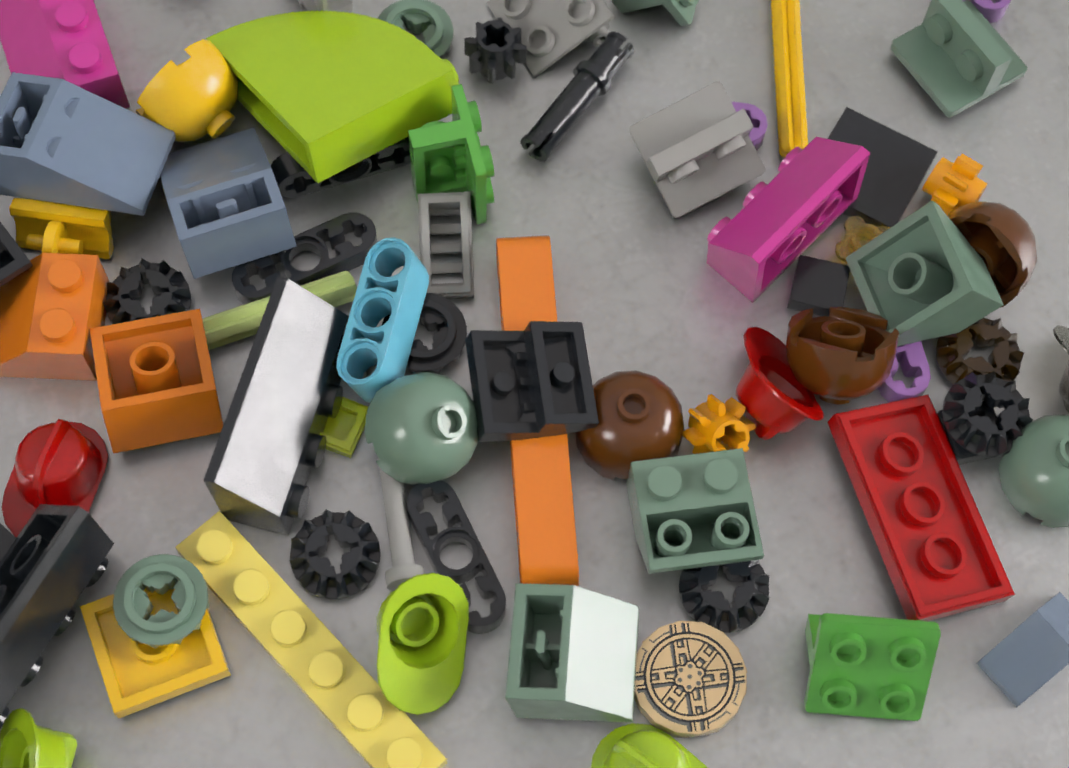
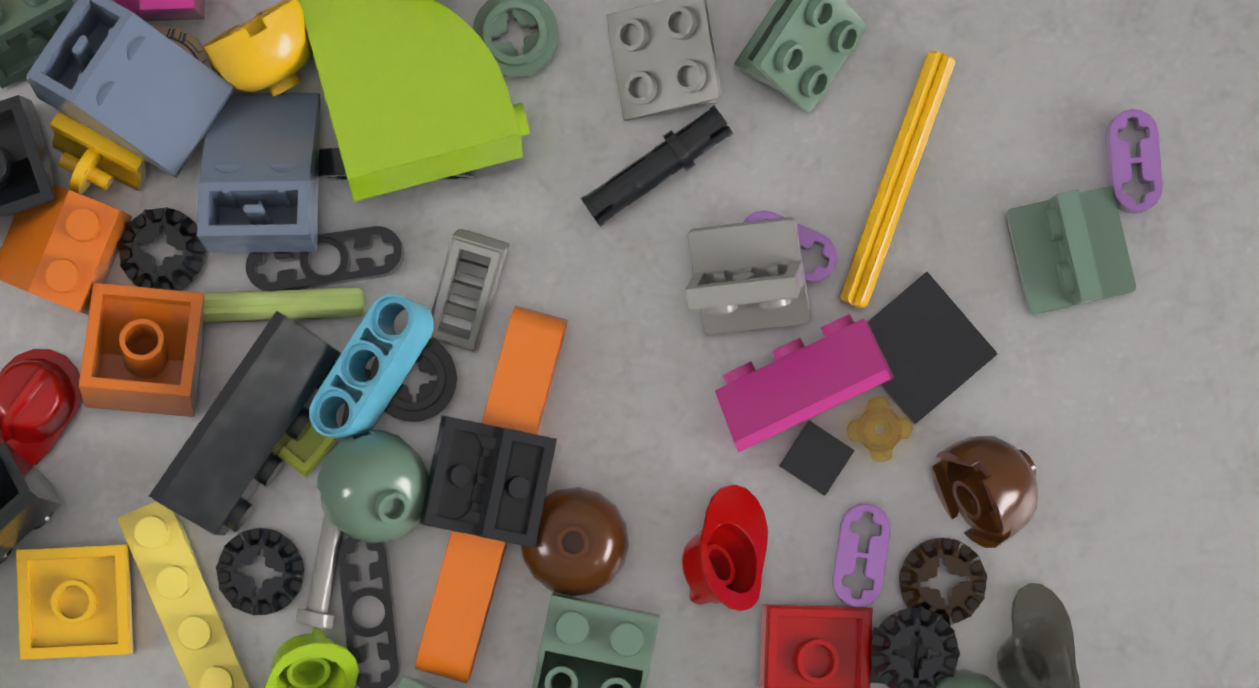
camera: 30 degrees right, 20 degrees up
sand green gear [113,554,210,649] -> none
bright green bracket [408,84,494,225] -> none
black gear [464,17,527,83] -> none
light orange gear [682,394,756,454] -> none
reddish brown cylinder [786,307,899,405] -> none
sand green slope [846,201,1004,346] -> none
light orange gear [922,153,988,215] -> none

